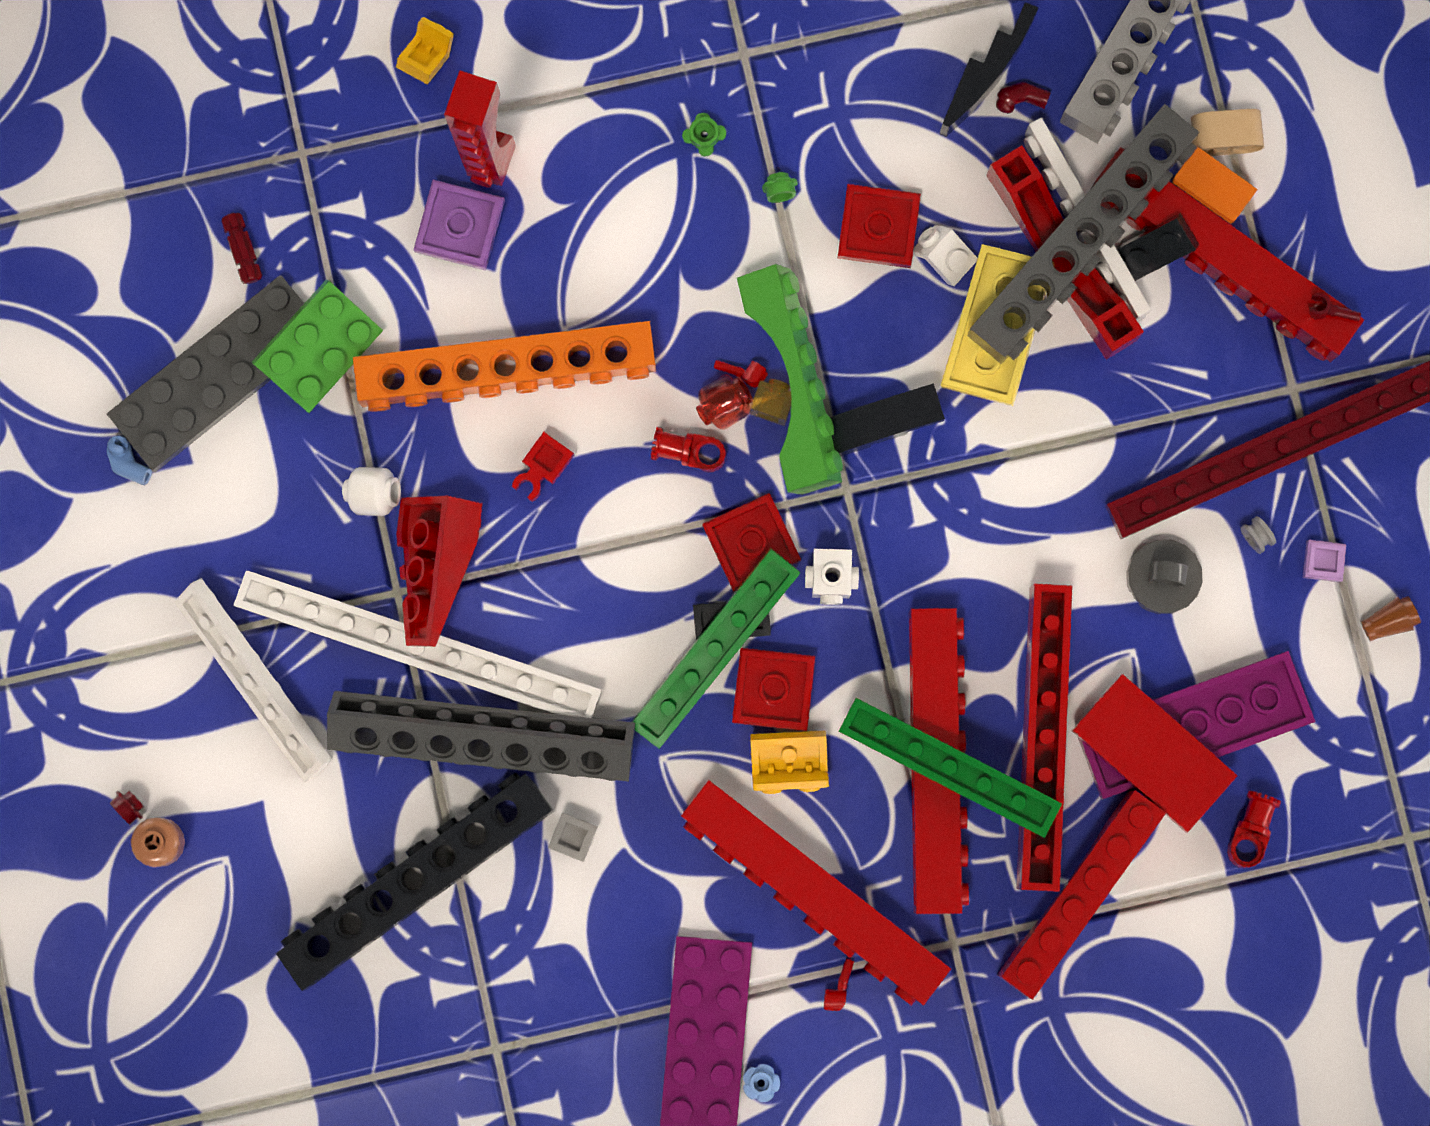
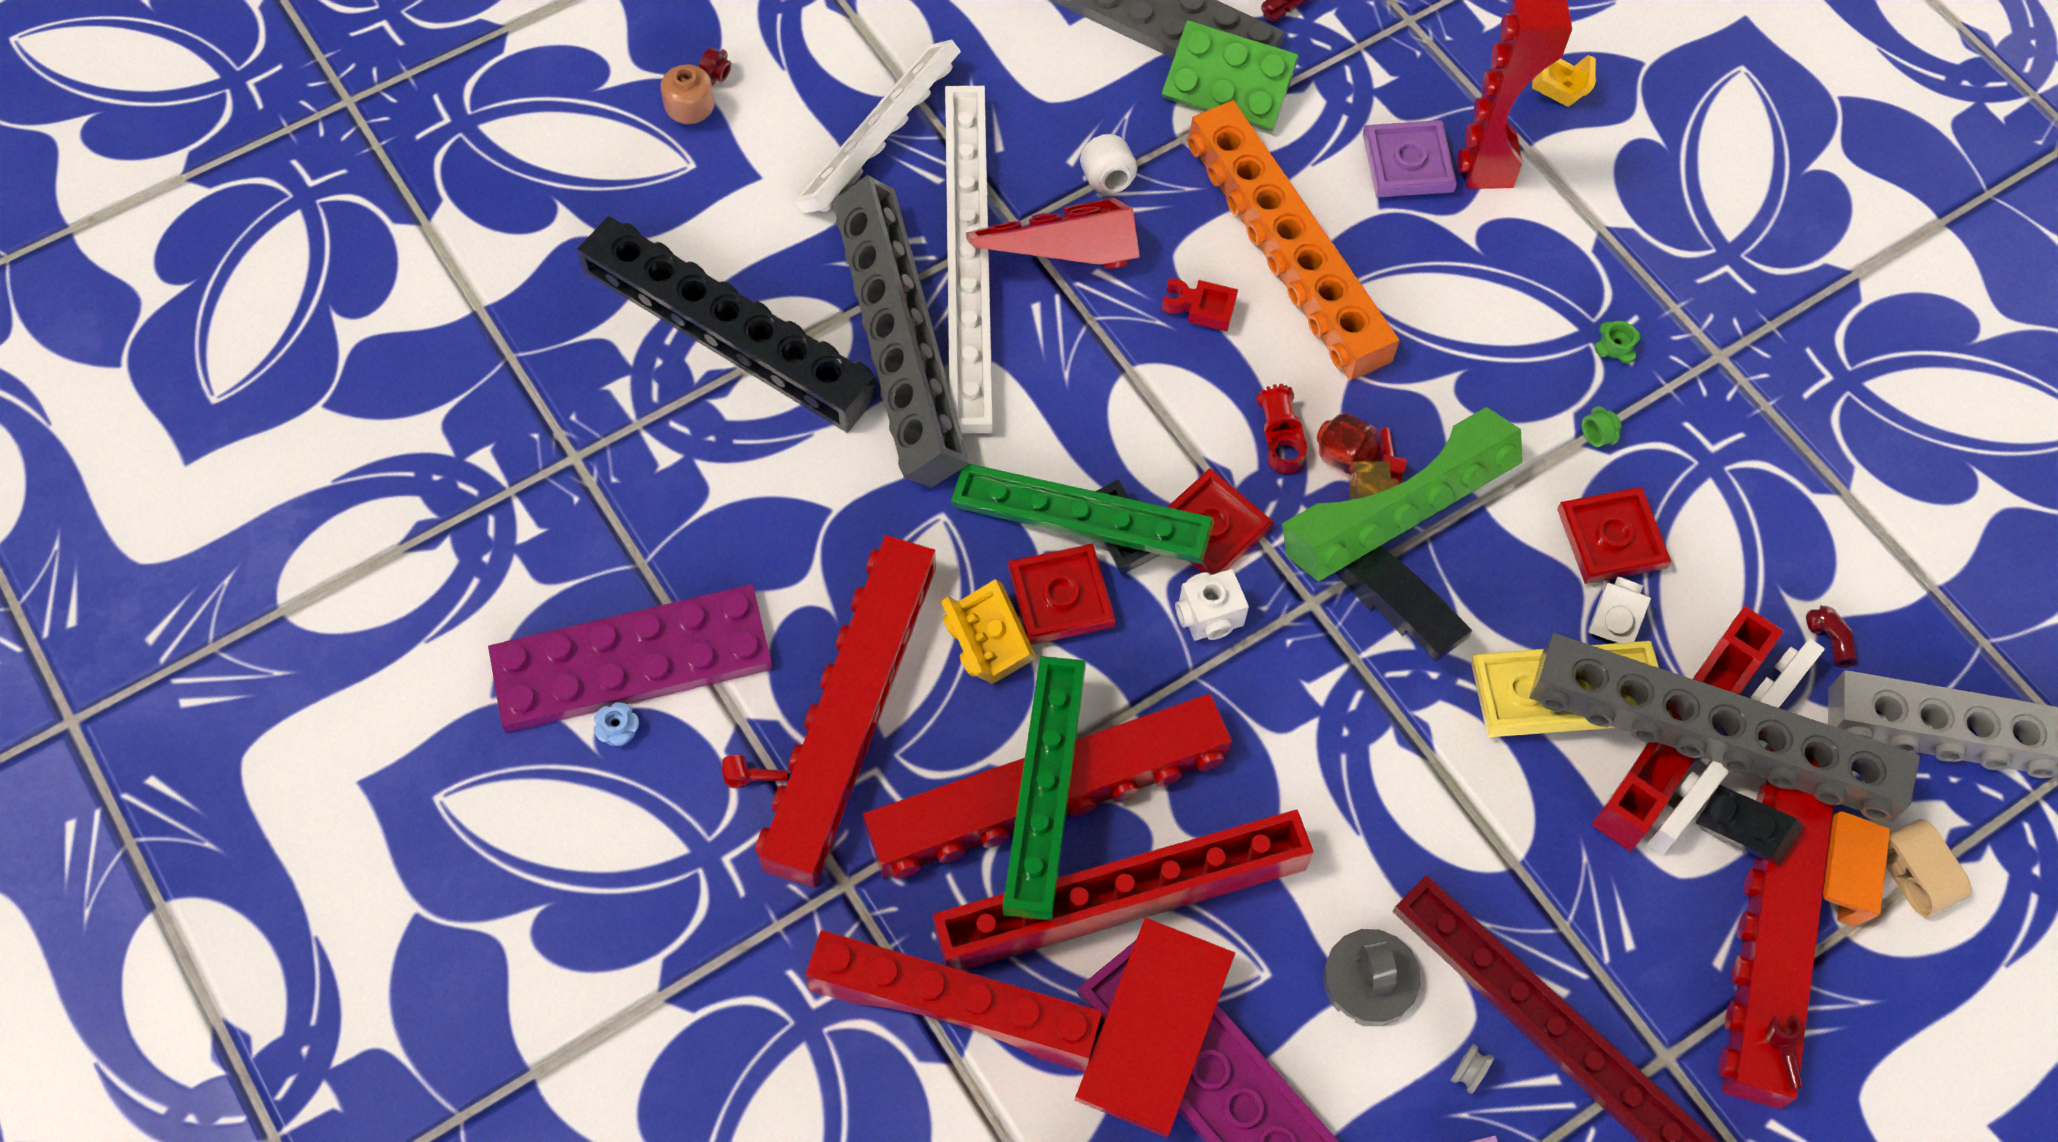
camera: 65 degrees right, 20 degrees down
light grey plate [548,812,598,862] -> none
black slope [940,2,1039,137] -> none

